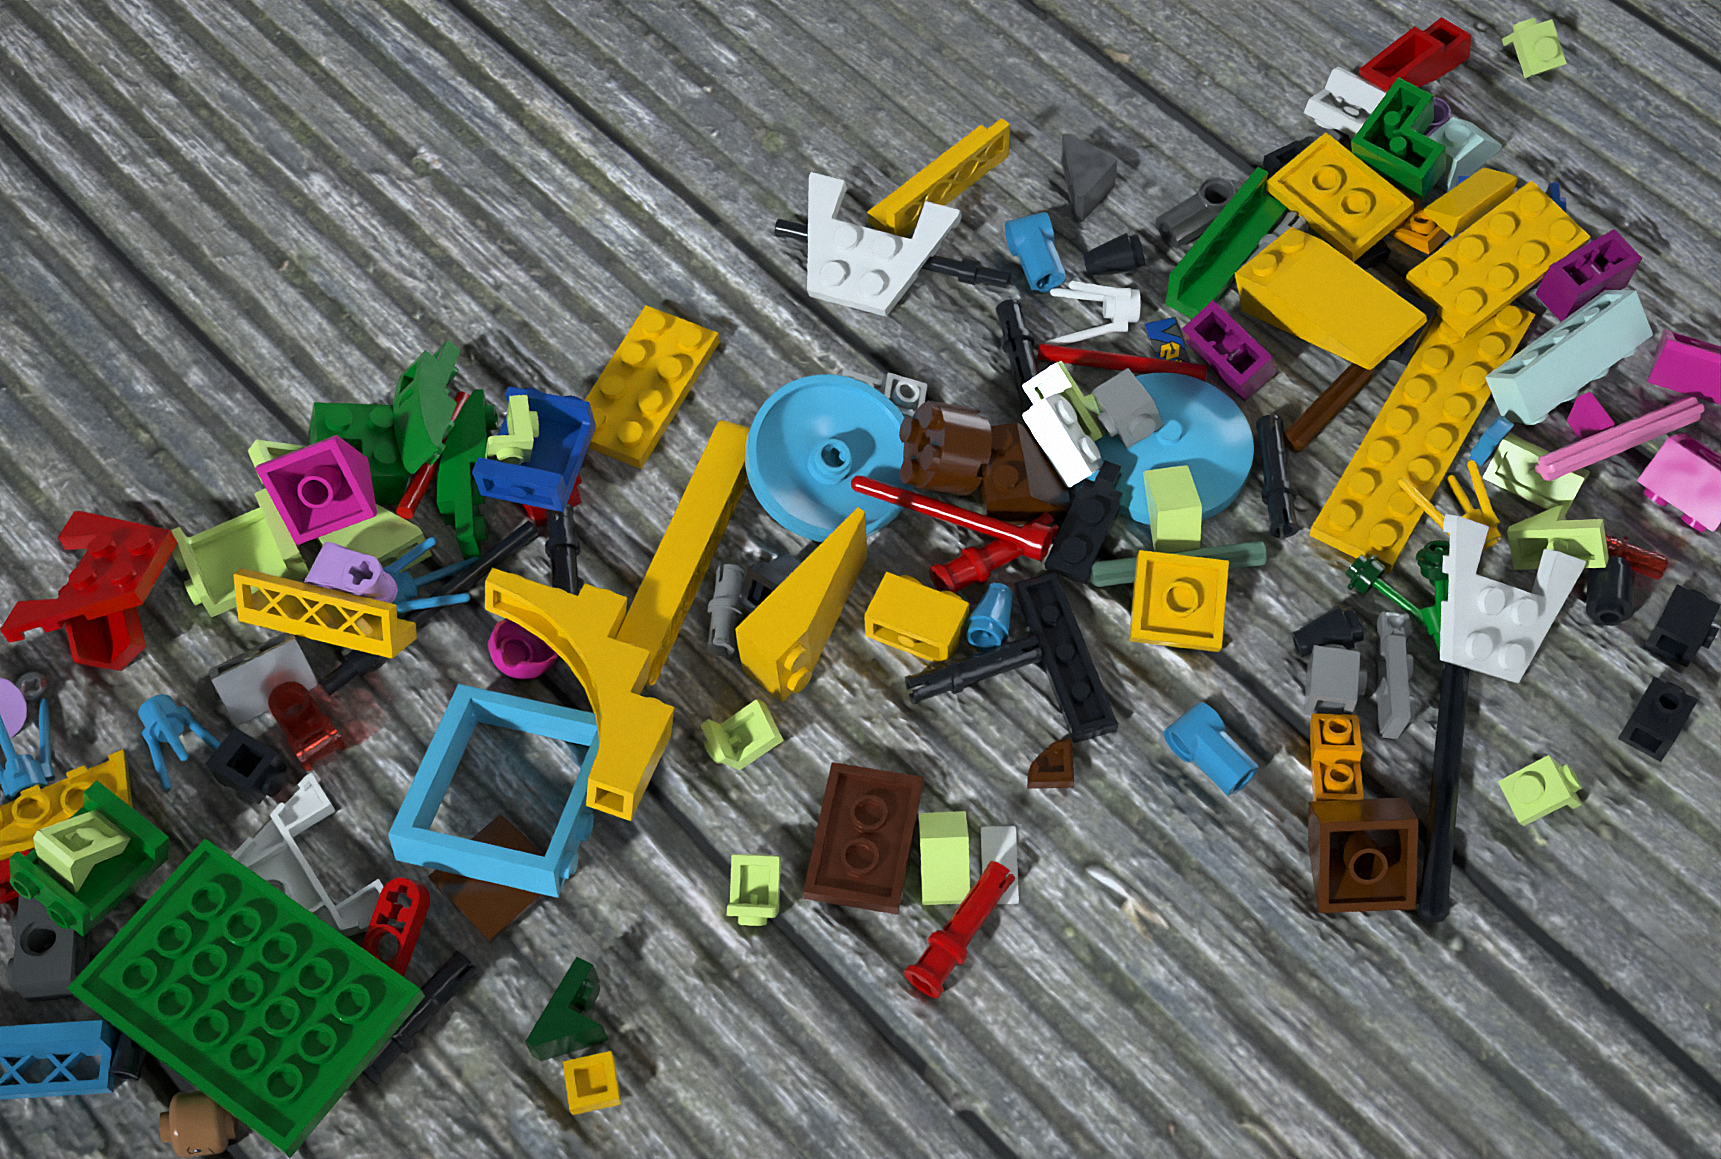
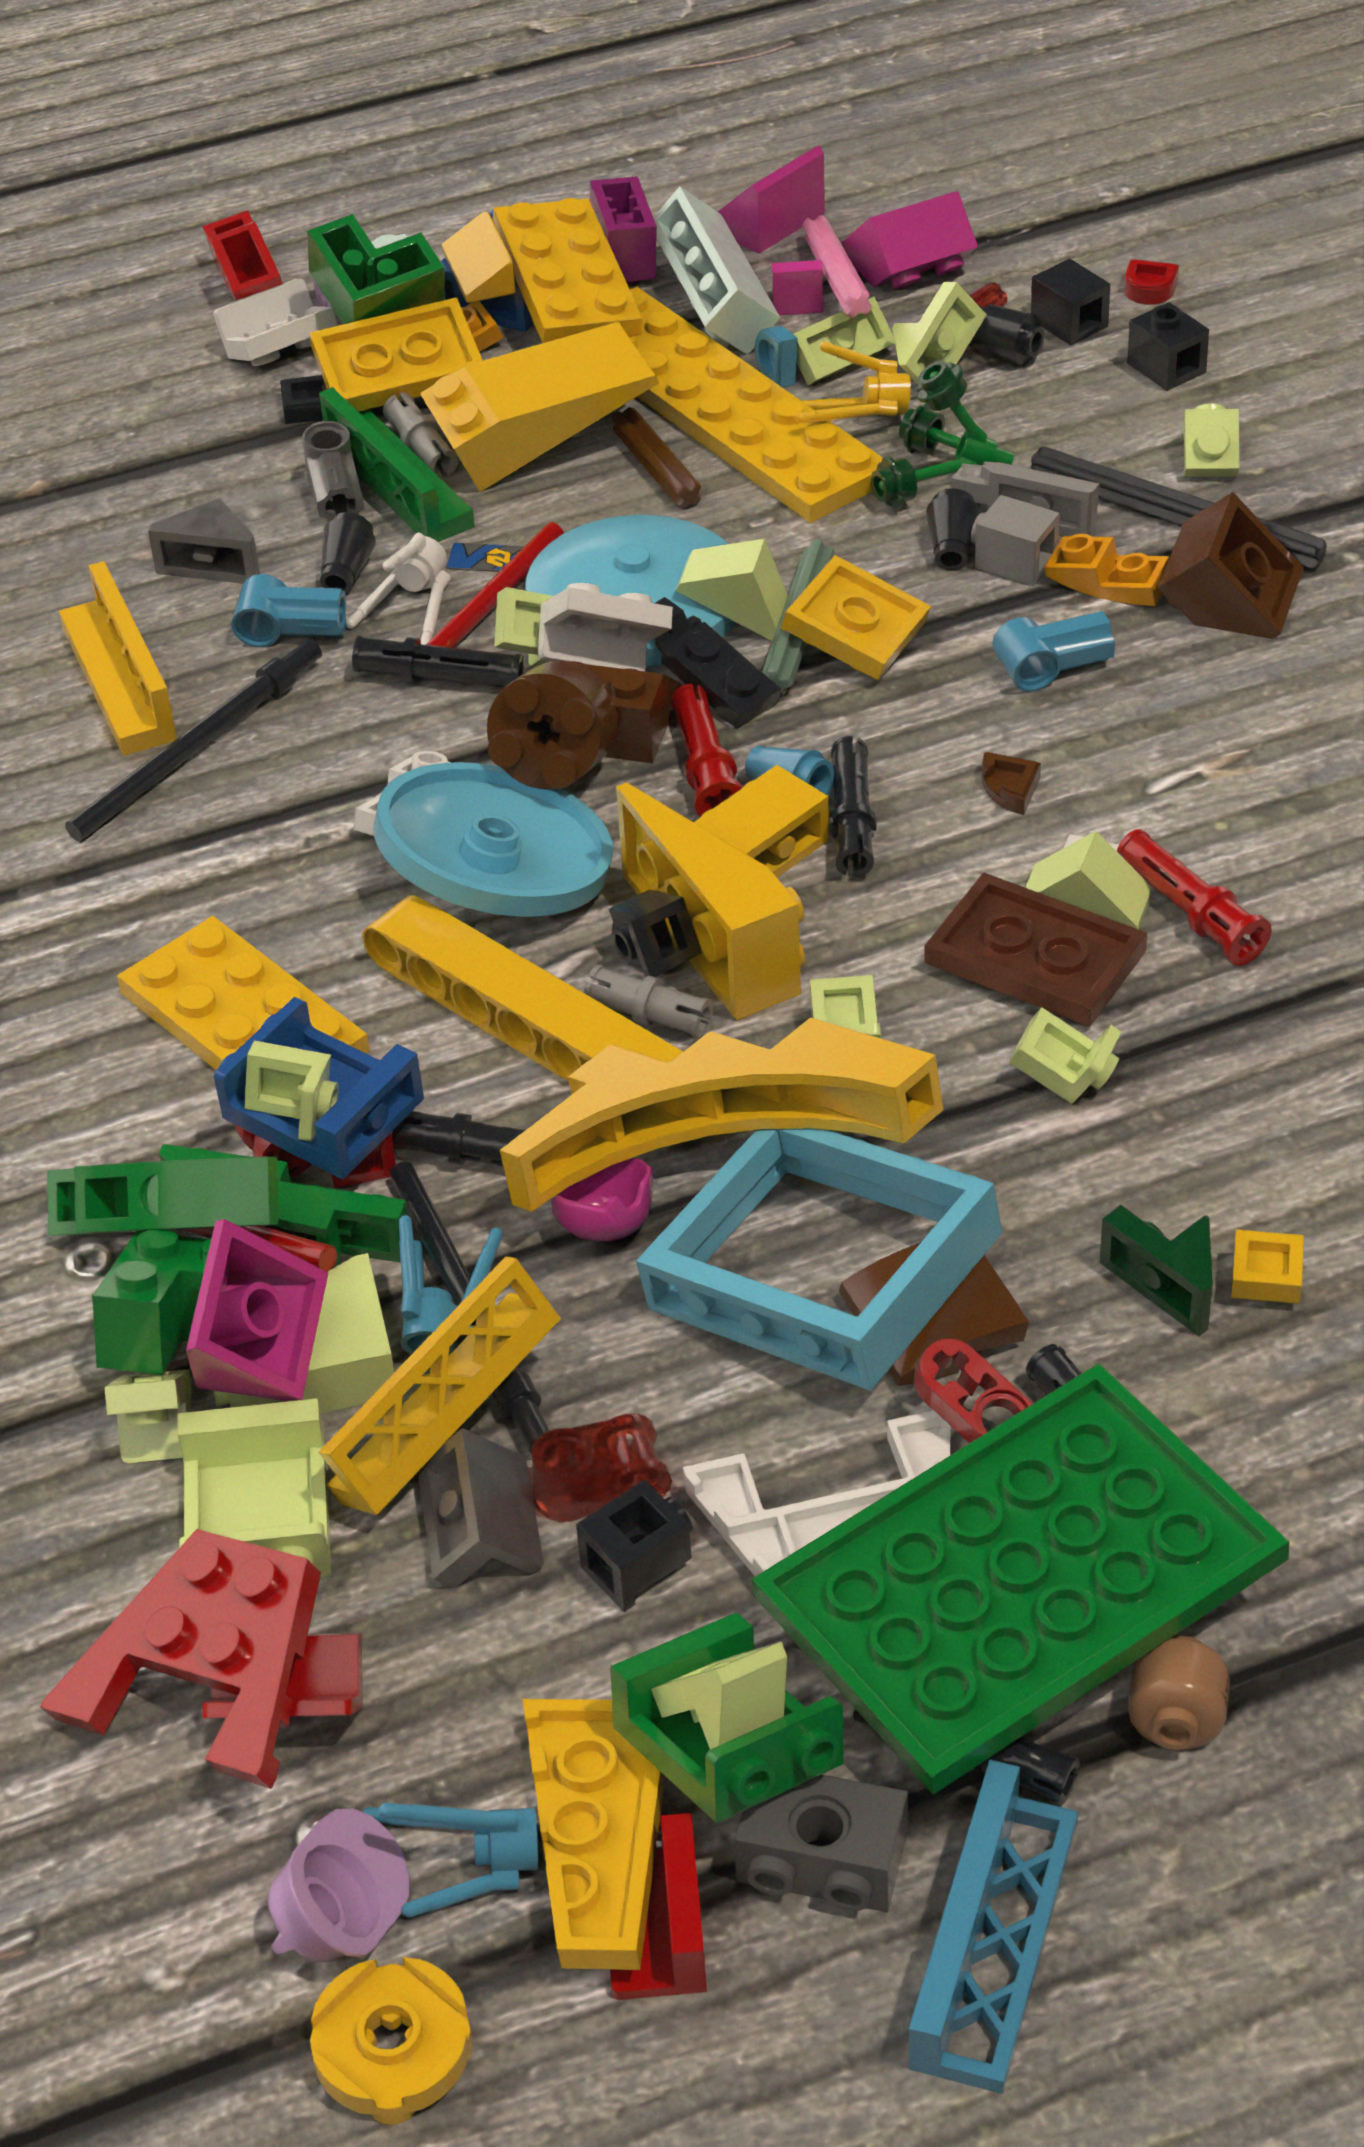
camera: 70 degrees left, 15 degrees down
dark azure plant [138,694,221,791] -> none
lavender piece [304,542,398,603] -> none
white wing [807,172,962,317] -> none
red piece [851,475,1053,562] -> none
black tile [1014,571,1118,744] -> none
light grey brick [1091,368,1164,448] -> none
magenta brick [1182,300,1276,401] -> none
black pin [1256,415,1298,538] -> none
white wing [1440,514,1586,683] -> none
yellowish green bracket [1502,18,1567,78] -> none

